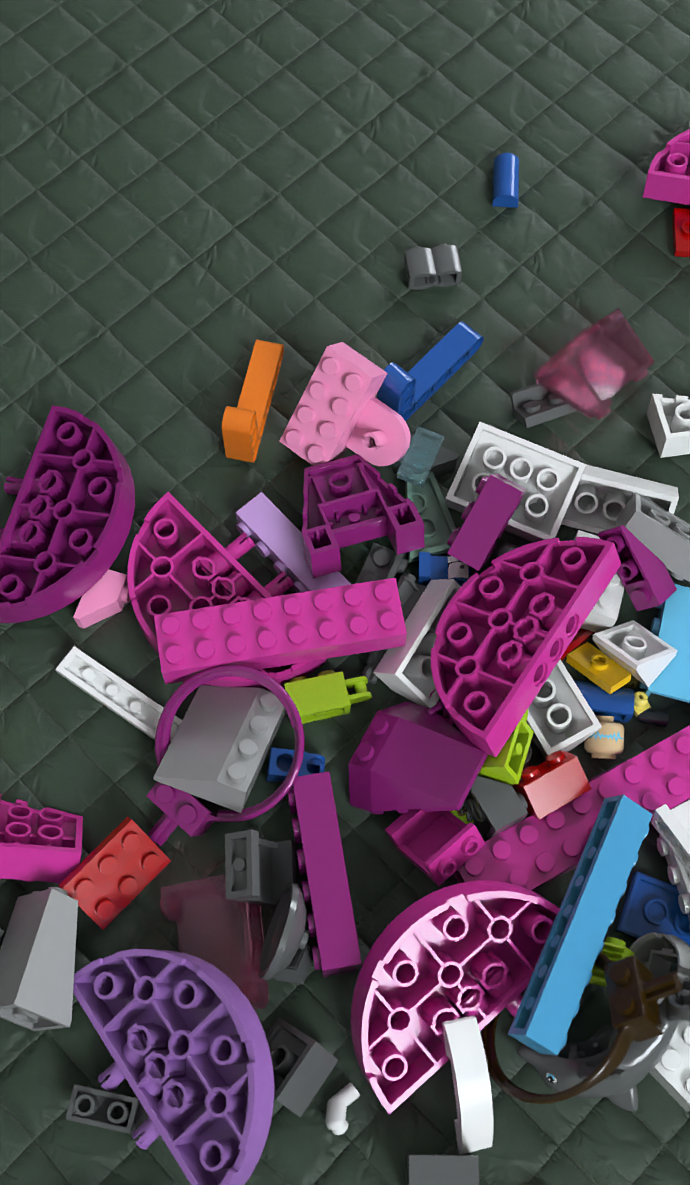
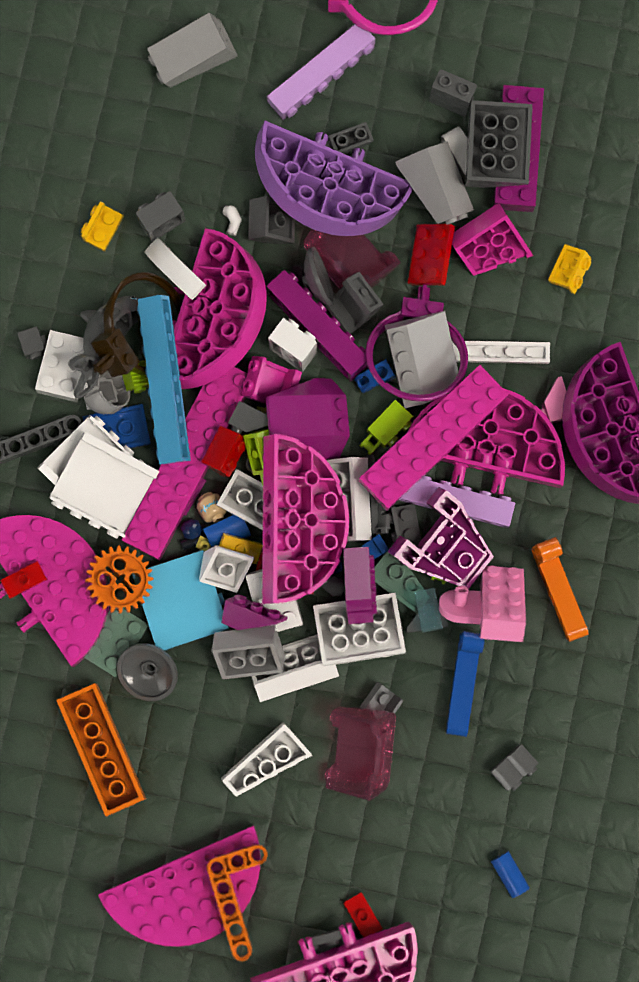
camera: 145 degrees right, 15 degrees up
none -> dark blue tile [181,519,203,540]
none -> white brick [268,318,317,373]

